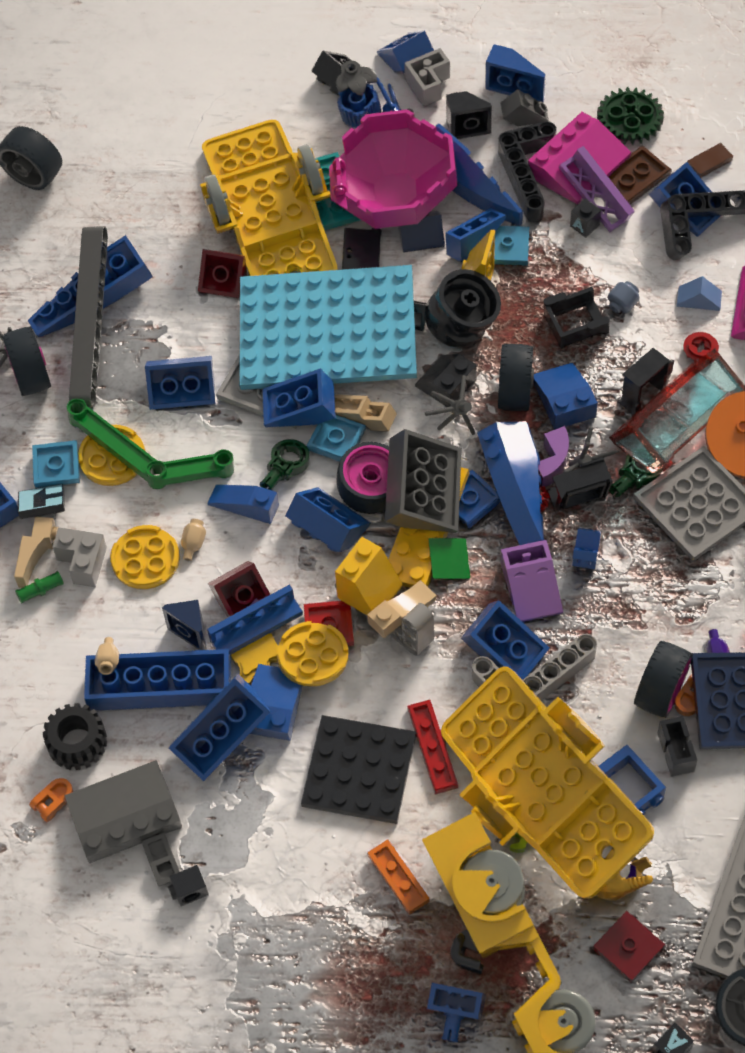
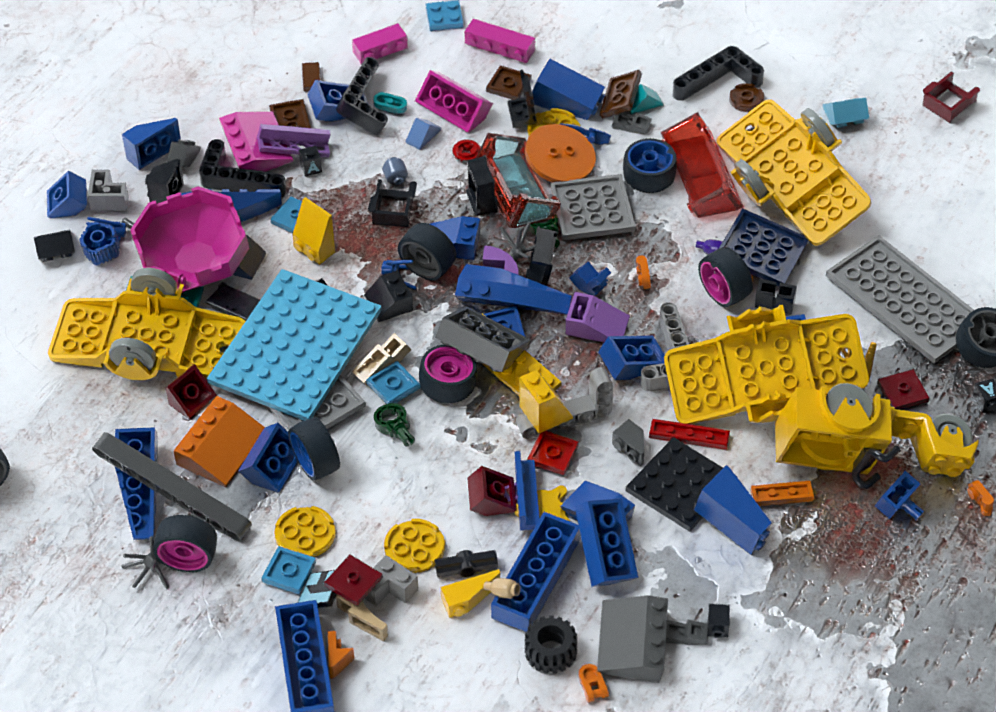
camera: 65 degrees left, 10 degrees down
green pin [15,571,64,604] -> none
green piece [67,398,234,489] -> none
dark blue slope [162,600,207,650] -> none
tan plant [181,519,206,561] -> none
blue slope [207,484,279,524] -> none
blue slope [263,368,336,427] -> none
yellow tile [277,621,348,687] -> none
blue slope [285,487,371,553] -> none
dark grey plate [336,60,377,96] -> none
tan slope [367,580,437,638] -> none
black piece [424,269,501,348] -> none
dark grey plant [425,375,476,435] -> none
green sticker [429,538,470,579] -> none
blue slope [445,208,506,262] -> none
dark green gear [597,87,664,145] -> none
none -> orange slope [173,396,265,487]
none -> black wheel [288,417,340,481]
none -> dark red plate [324,554,383,606]
none -> teal plate [373,92,407,114]
none -> blue plant [381,260,416,290]
none -> black piece [434,550,498,578]
none -> yellow slope [440,569,501,618]
none -> dark grey slope [612,419,644,466]
none -> orange plate [636,255,651,289]
none -> blue slope [694,465,772,555]

